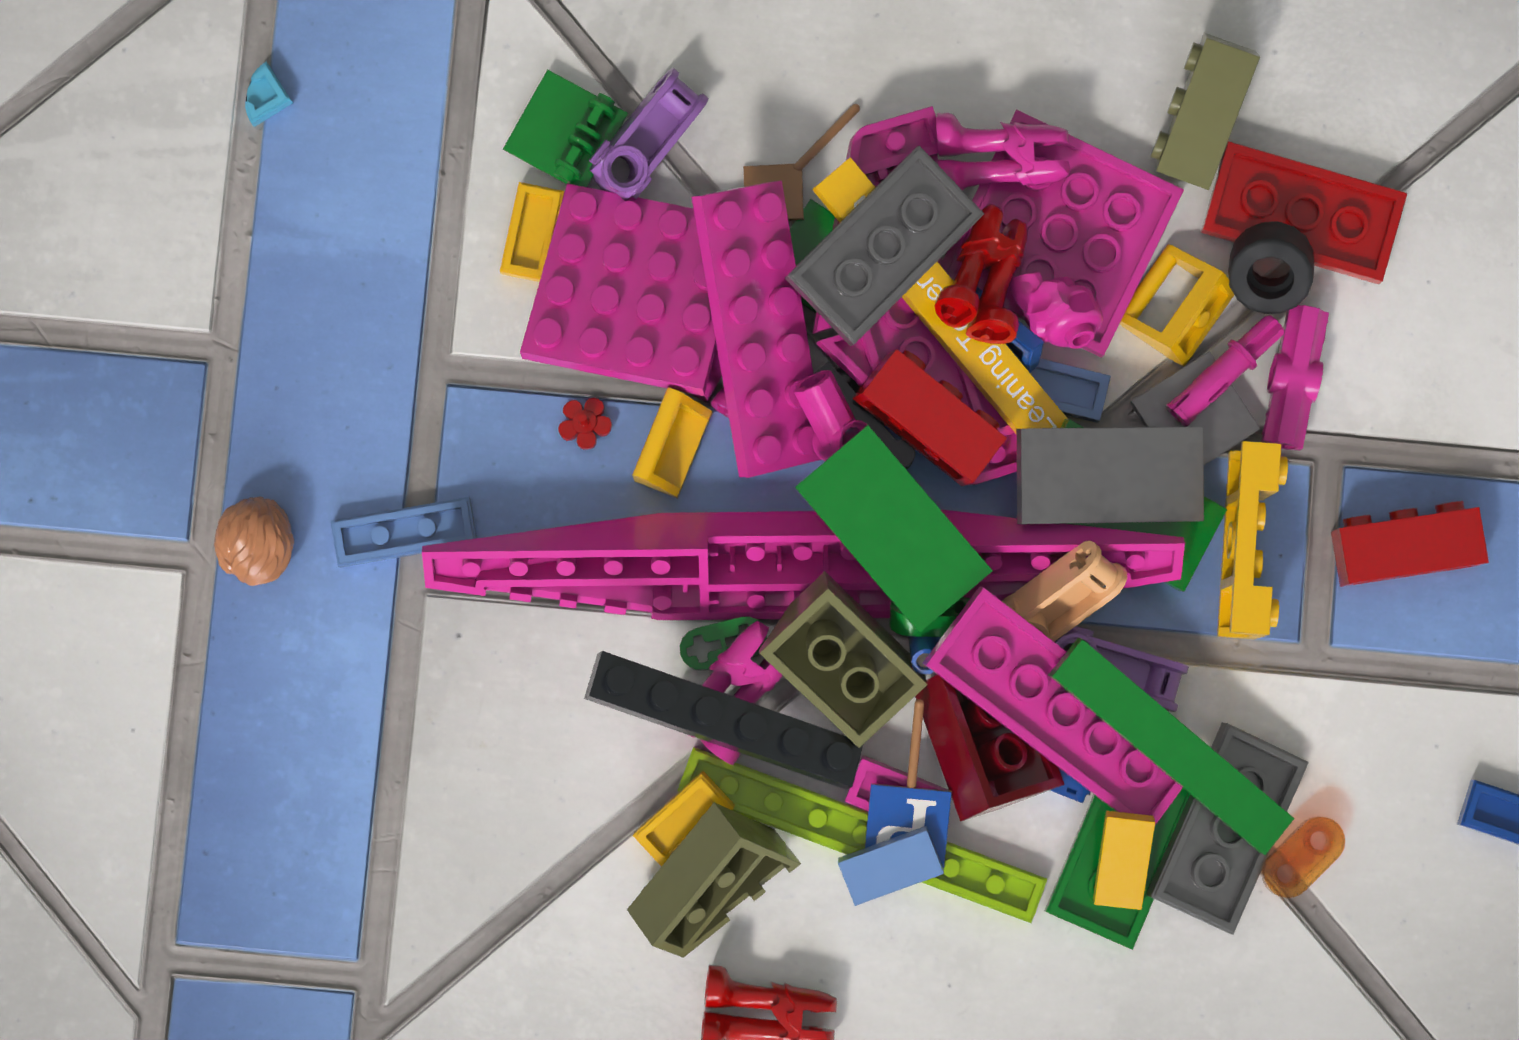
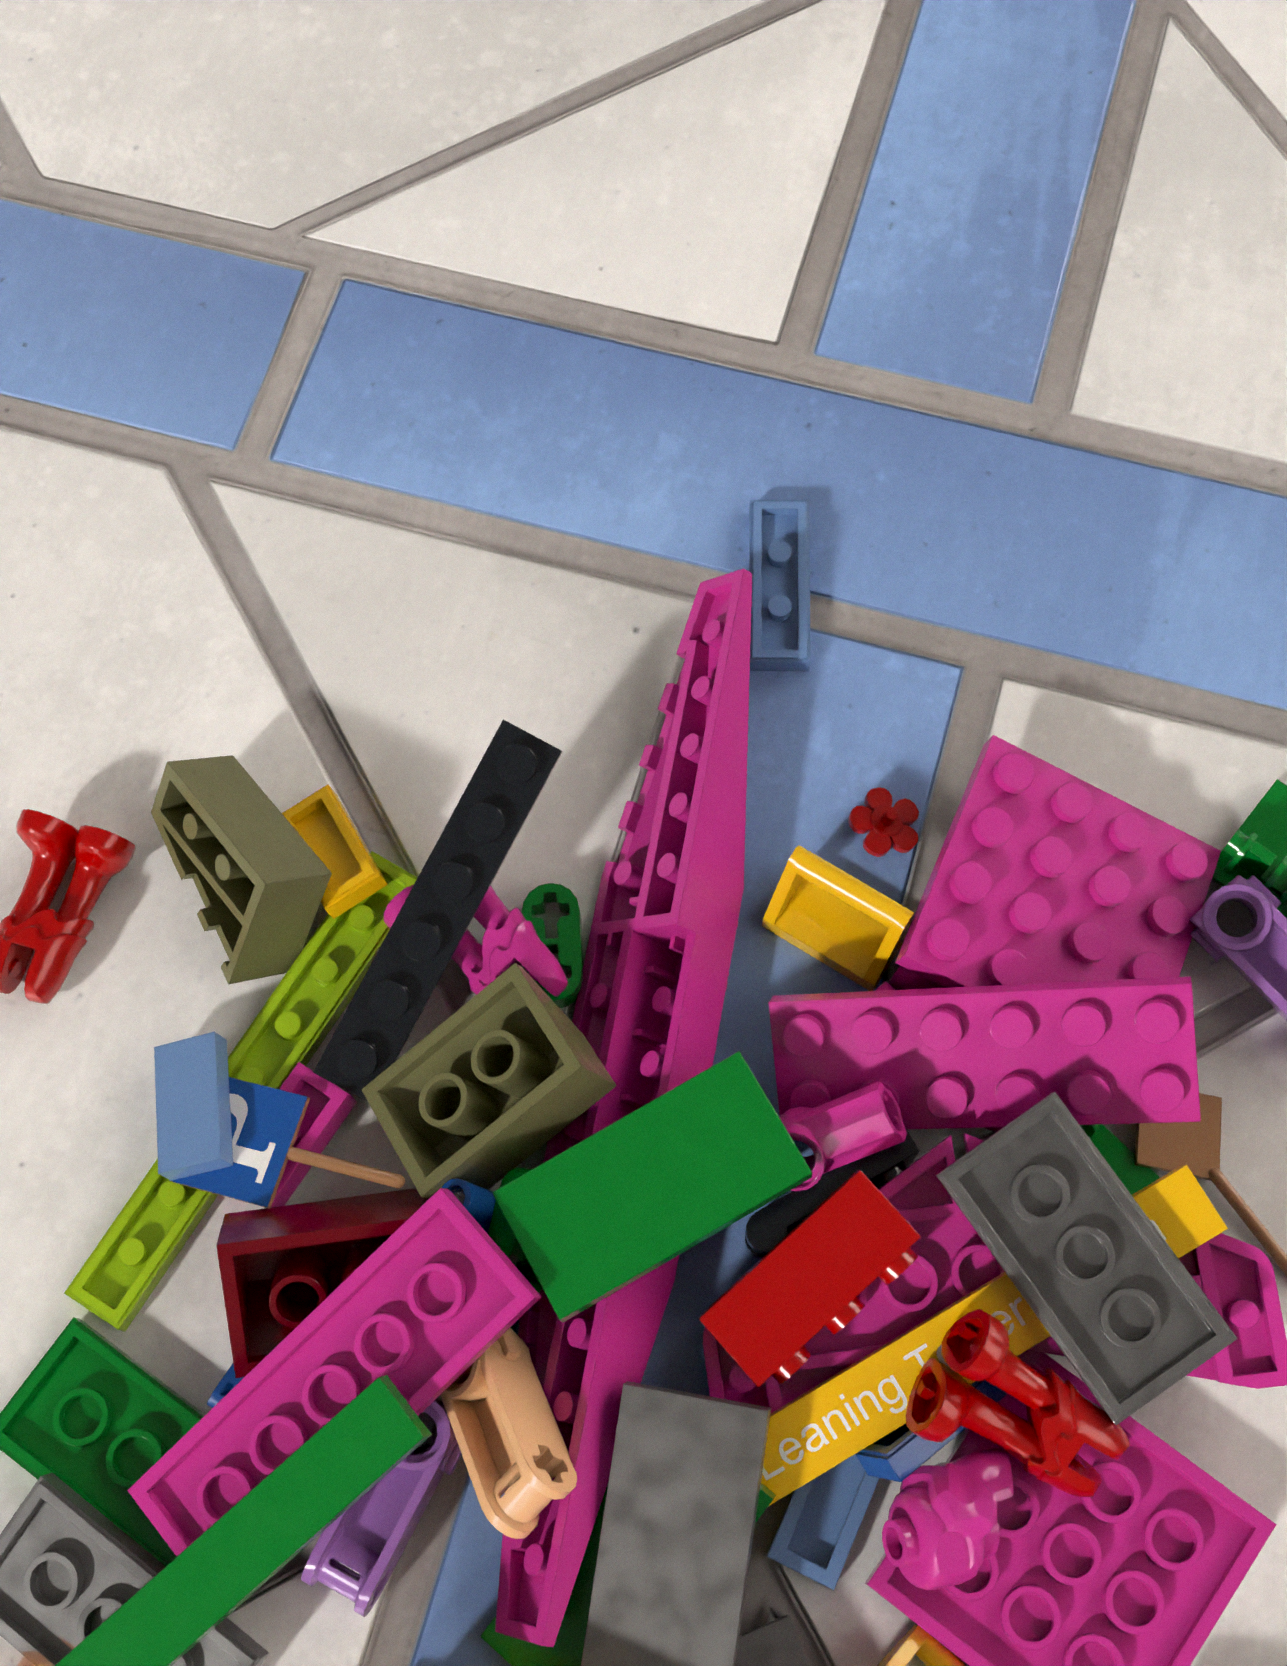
camera: 105 degrees right, 15 degrees down
nougat hair [214,496,294,586] -> none
yellow tile [500,182,564,282] -> none
dark pink piece [936,113,1070,191] -> none
yellow tile [1093,810,1155,910] -> none

